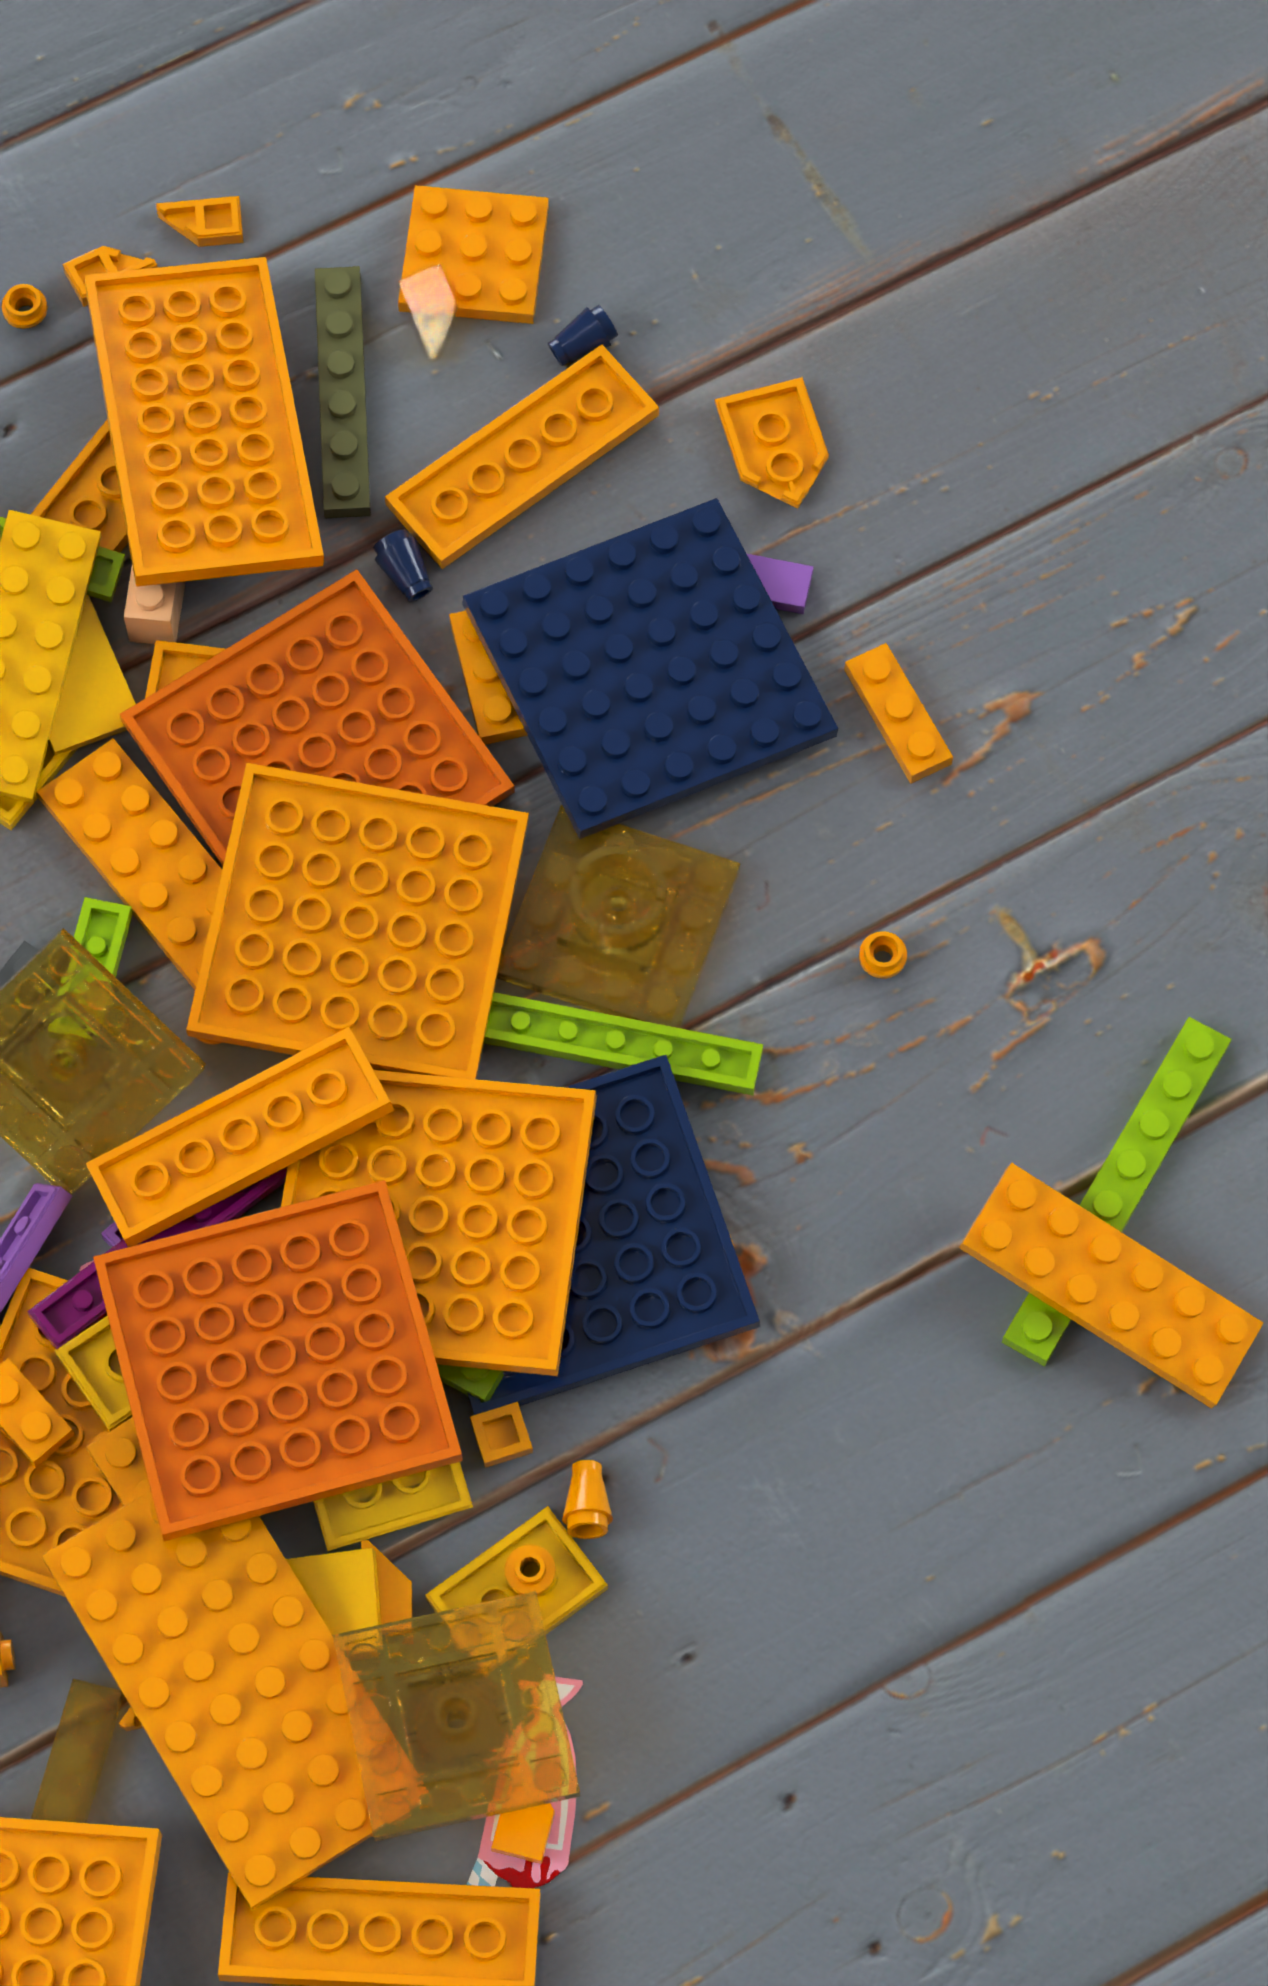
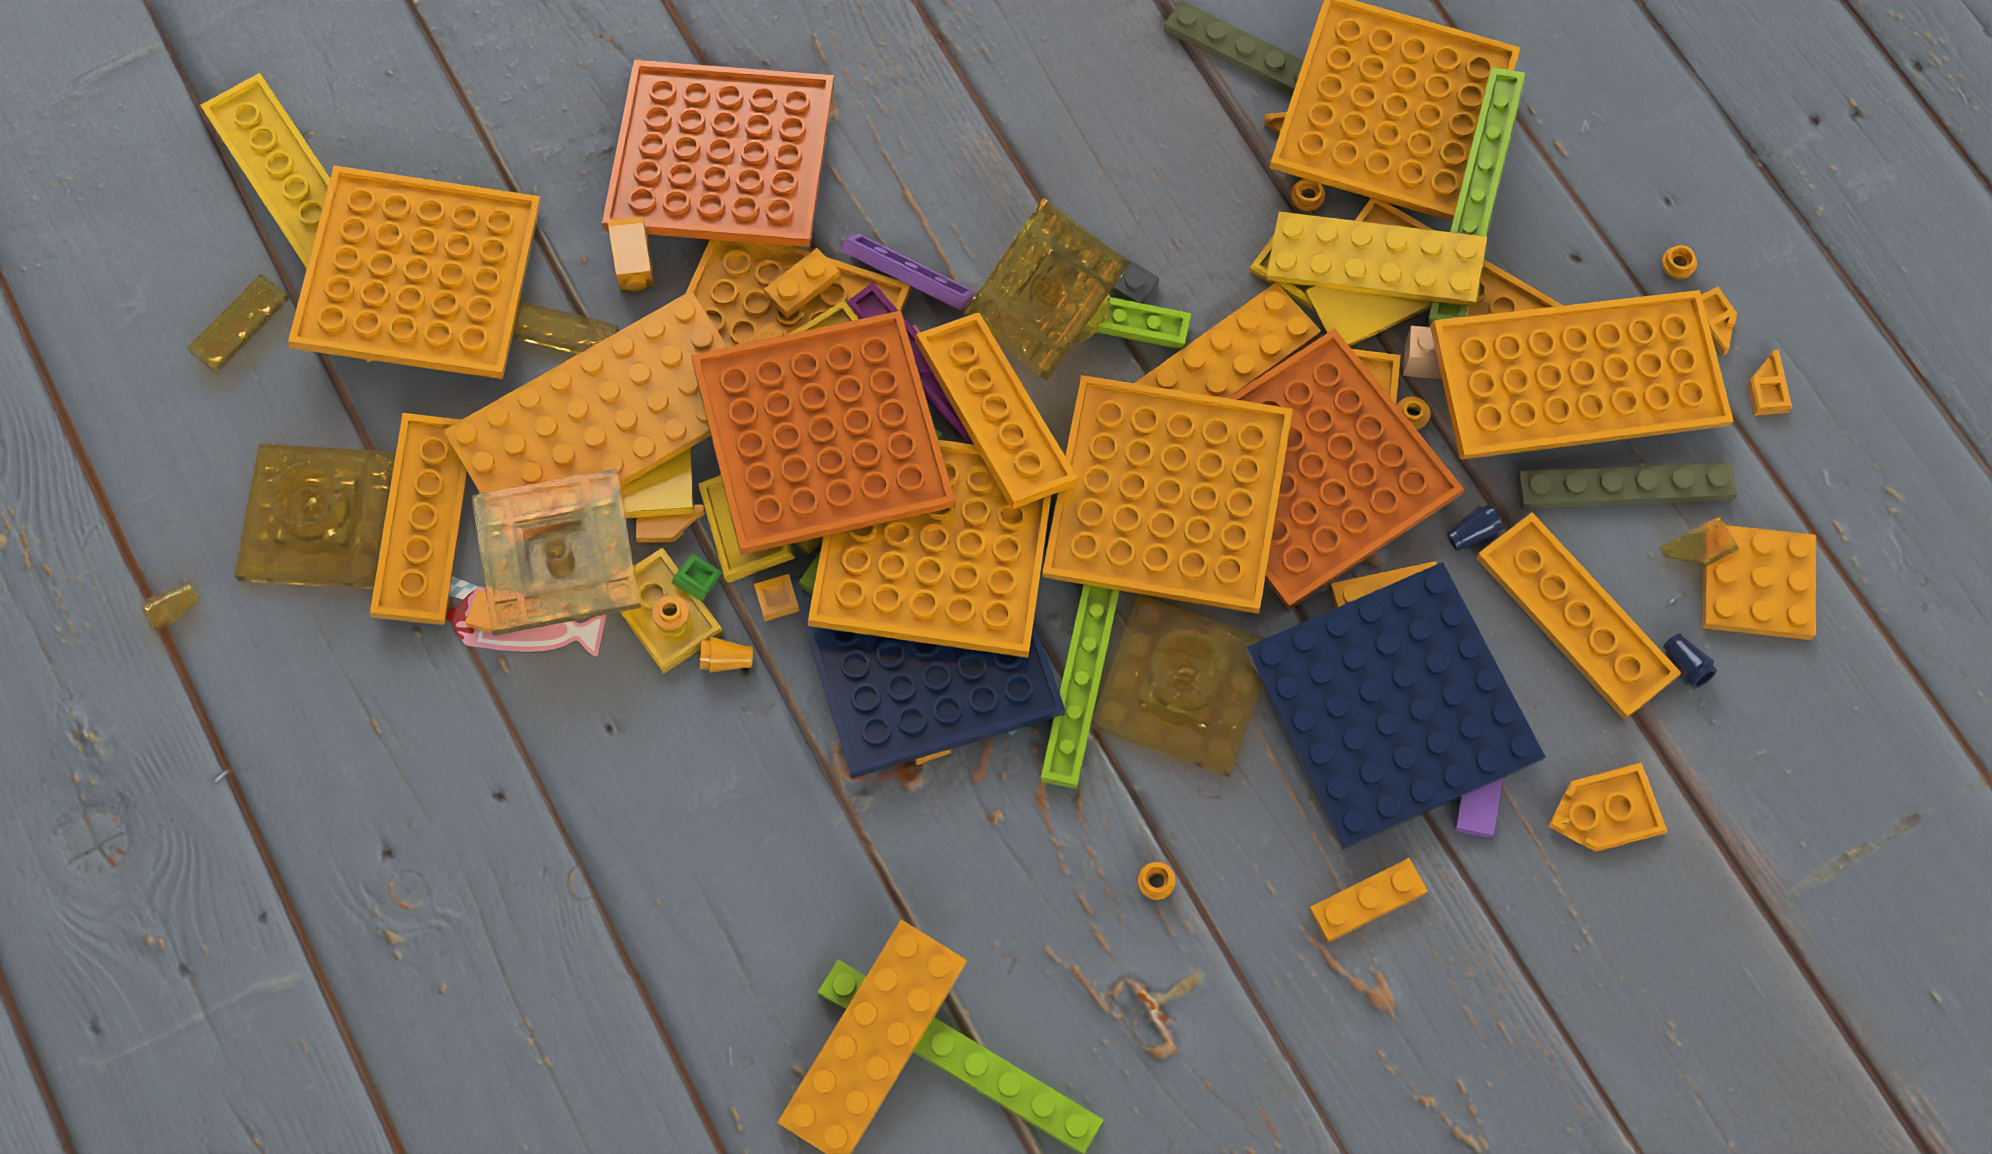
camera: 90 degrees right, 0 degrees up
none -> bright green tile [671,553,723,602]
none -> light orange plate [1397,396,1431,430]

